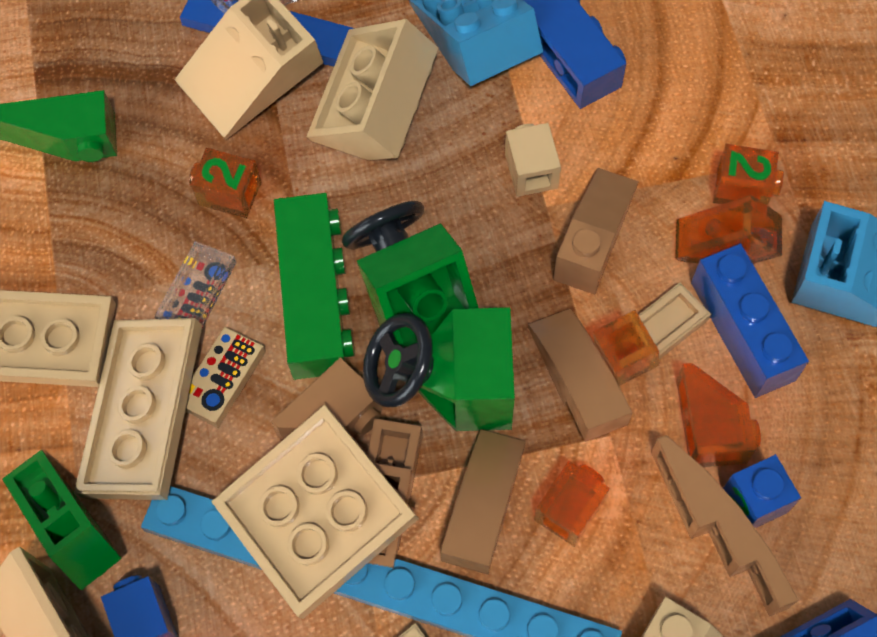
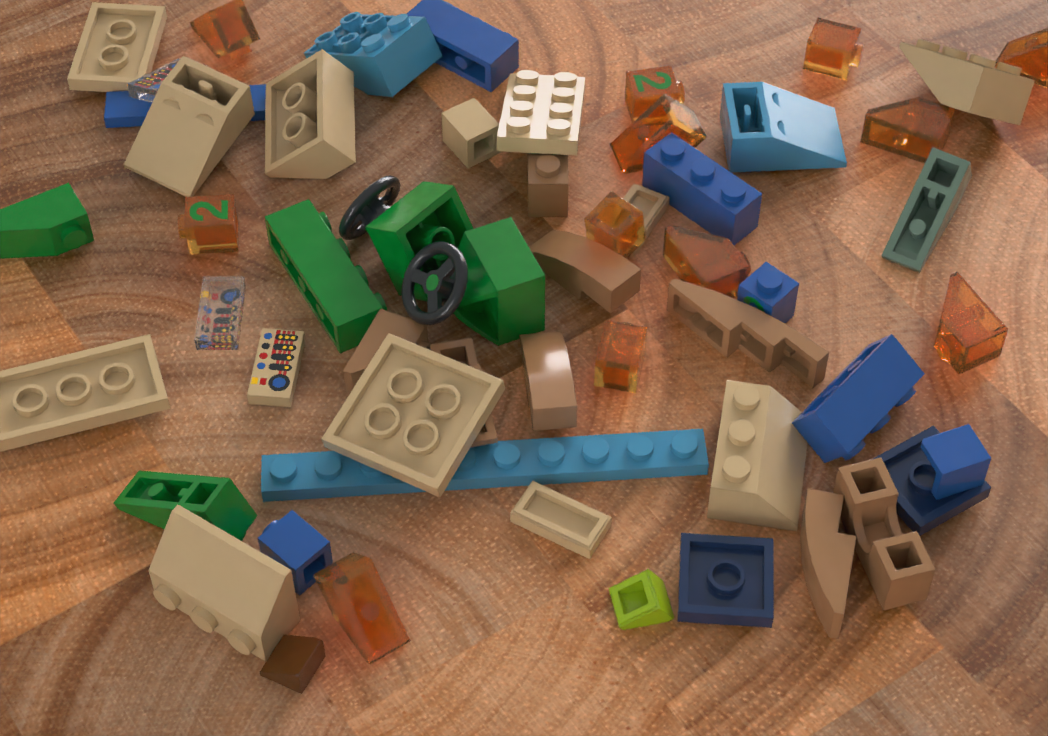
camera: 25 degrees left, 15 degrees down
tan tile [74,318,202,500] -> none
none -> tan plate [496,70,585,156]

